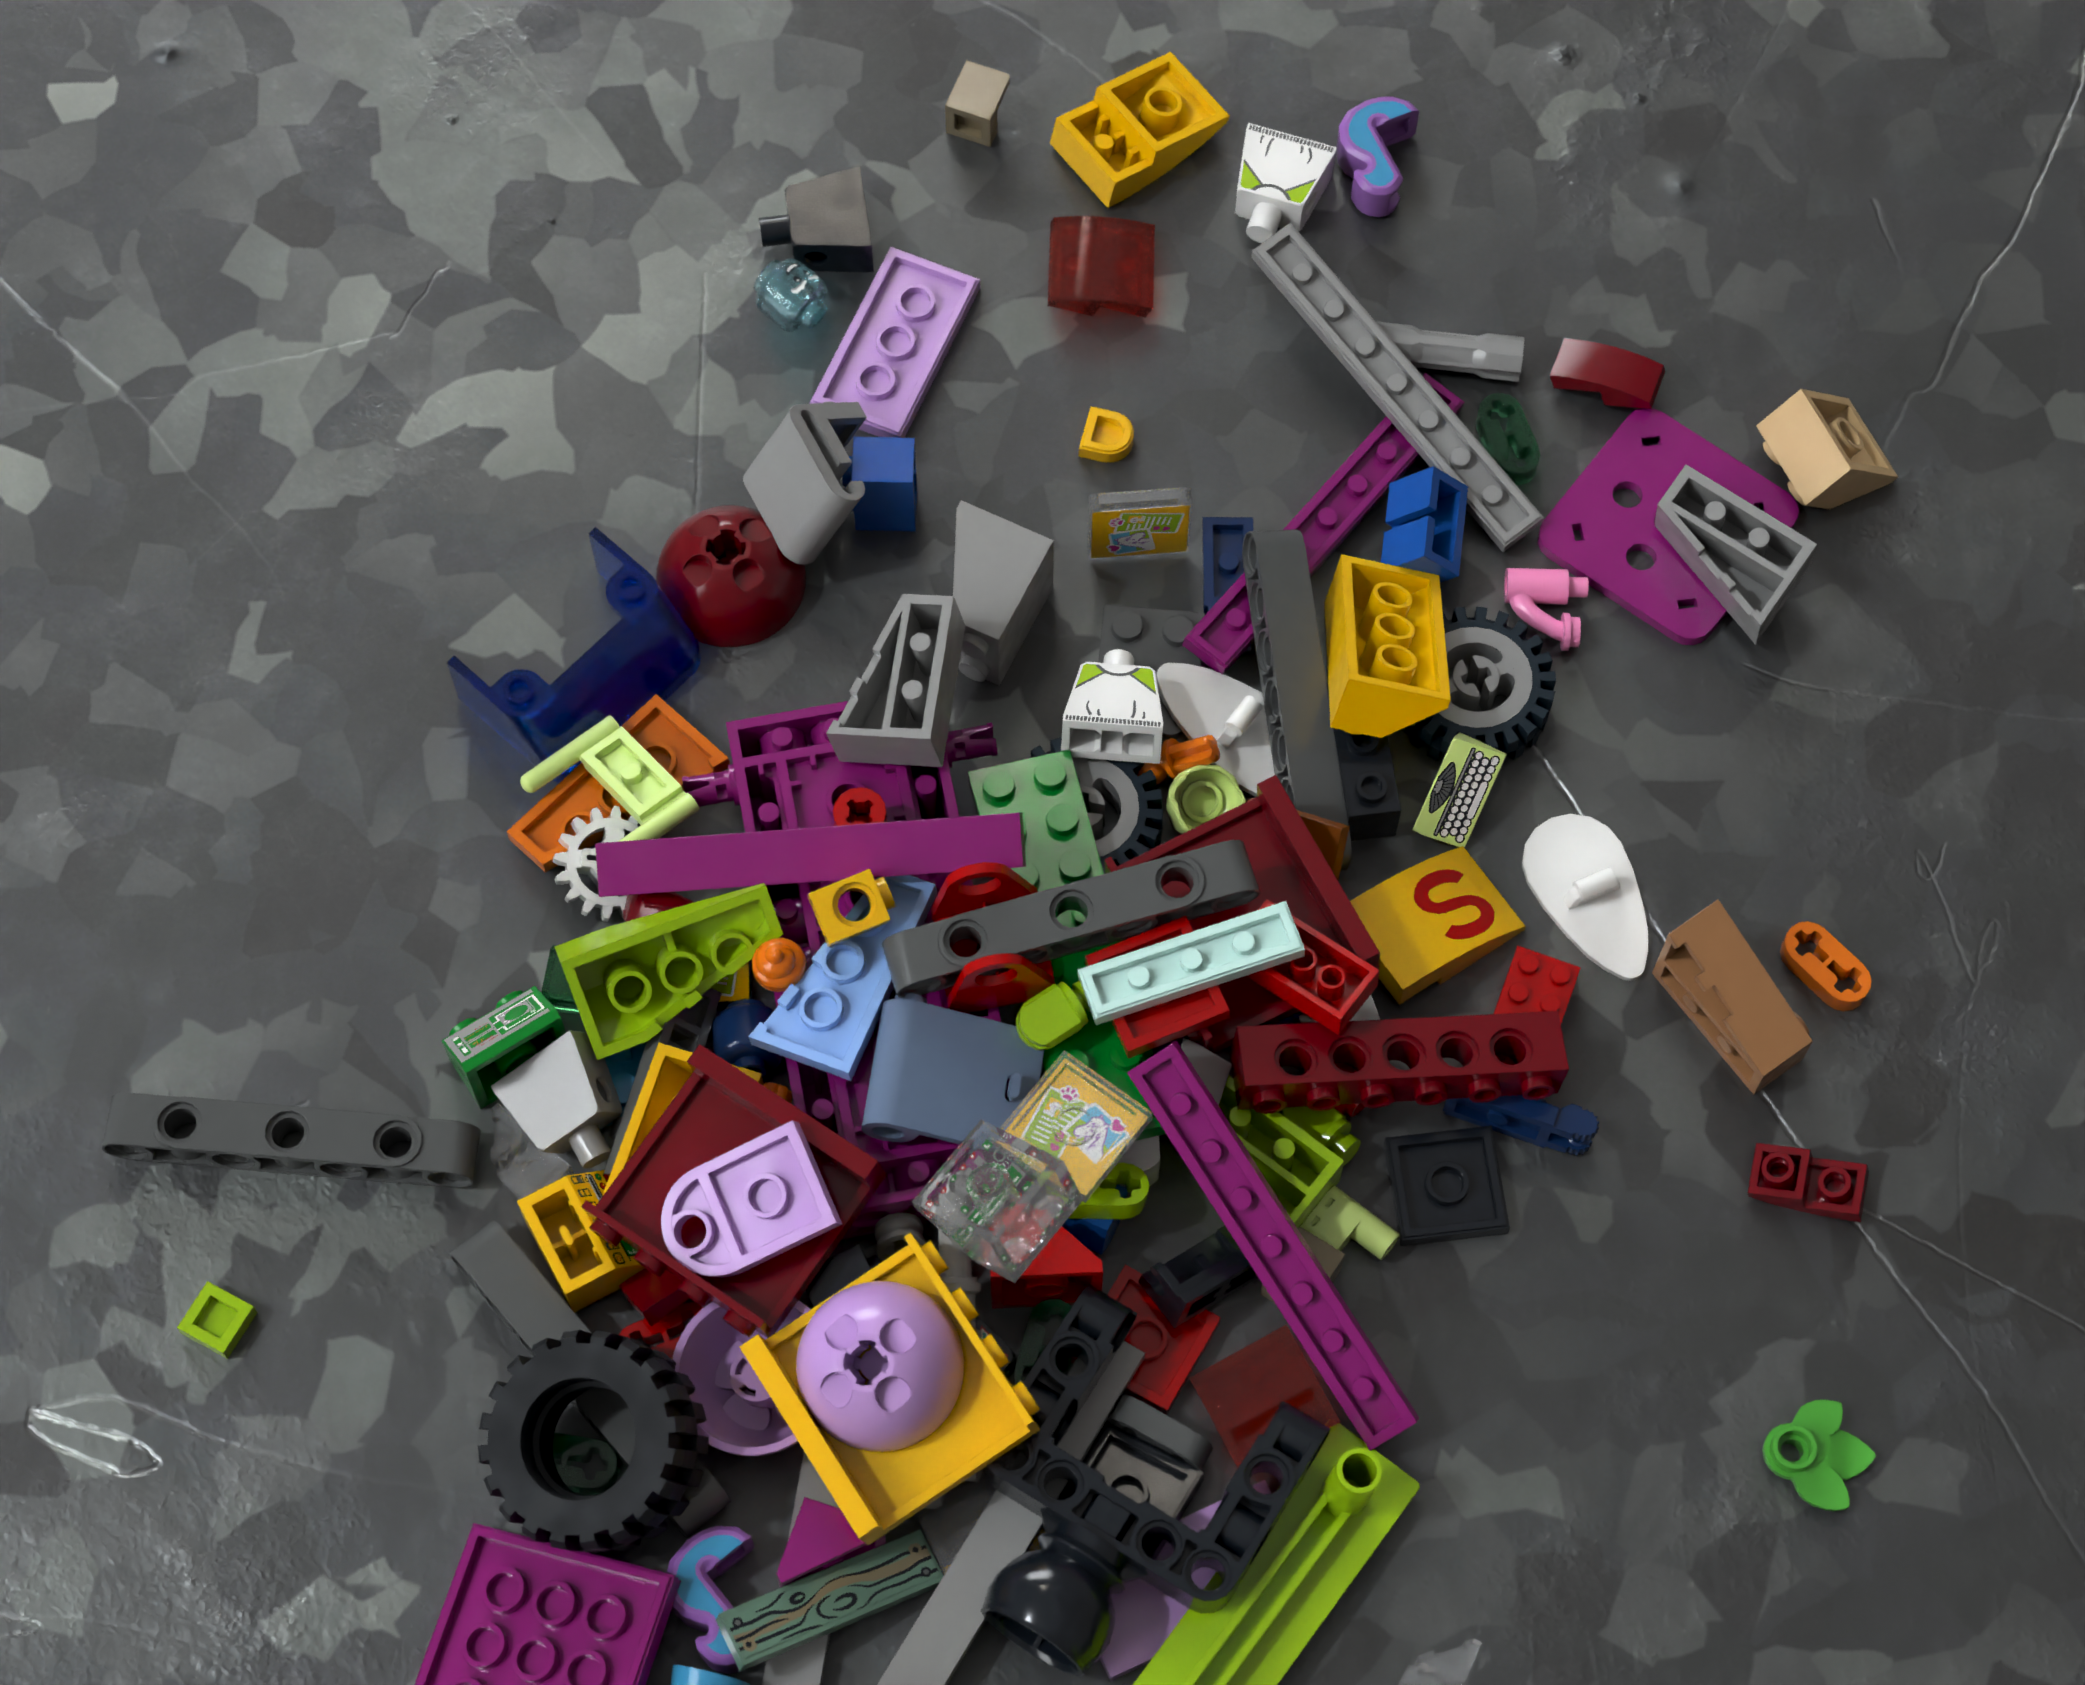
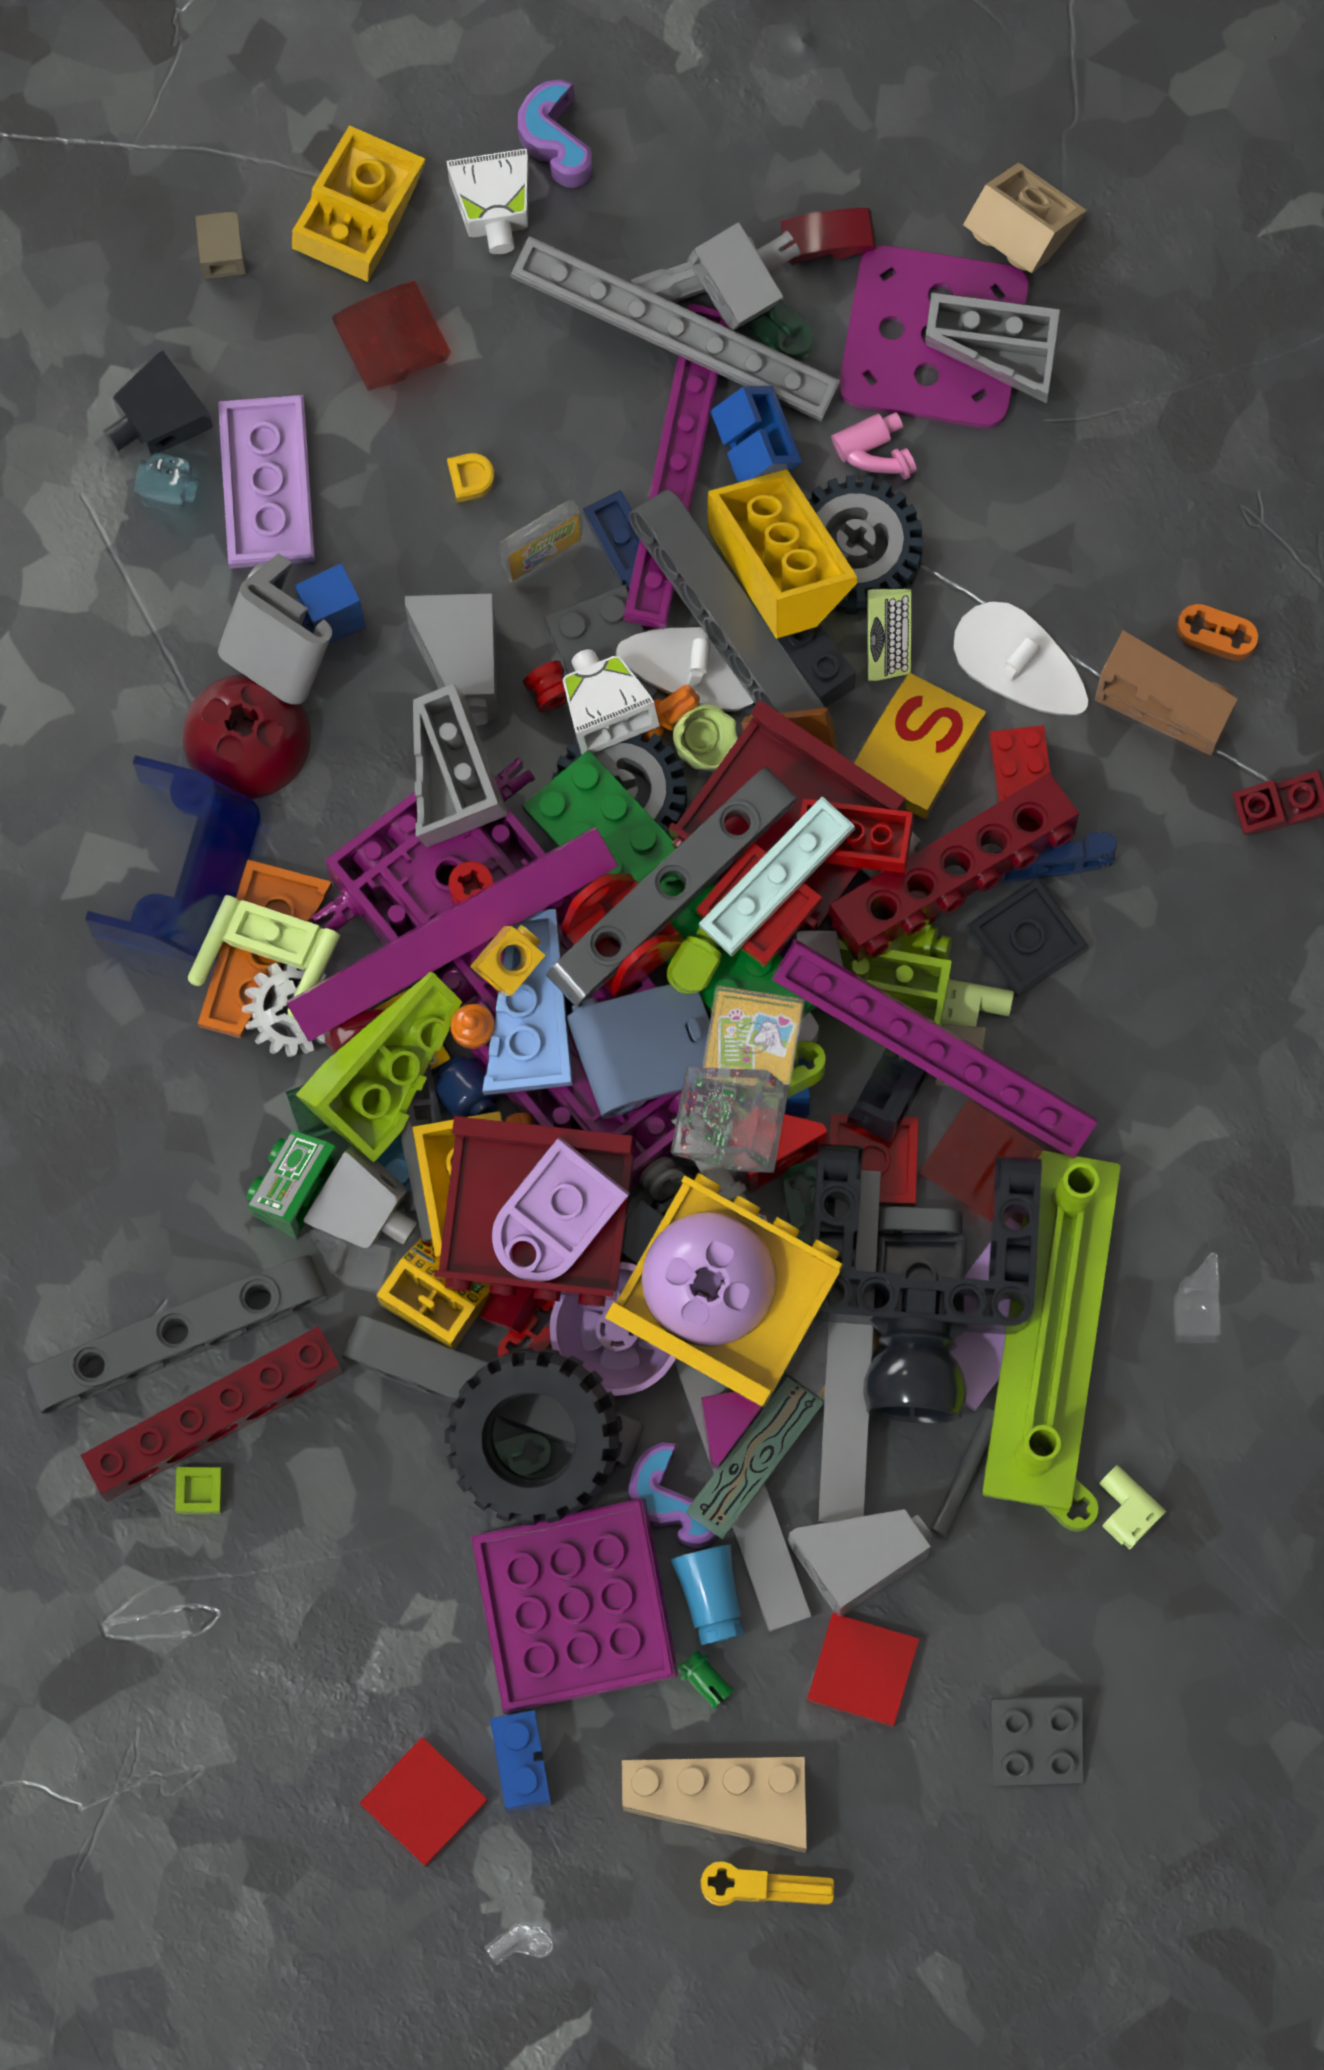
camera: 25 degrees left, 10 degrees up
none -> dark red brick [80,1326,343,1502]
none -> red wheel [522,660,568,713]
none -> light grey brick [687,222,801,331]

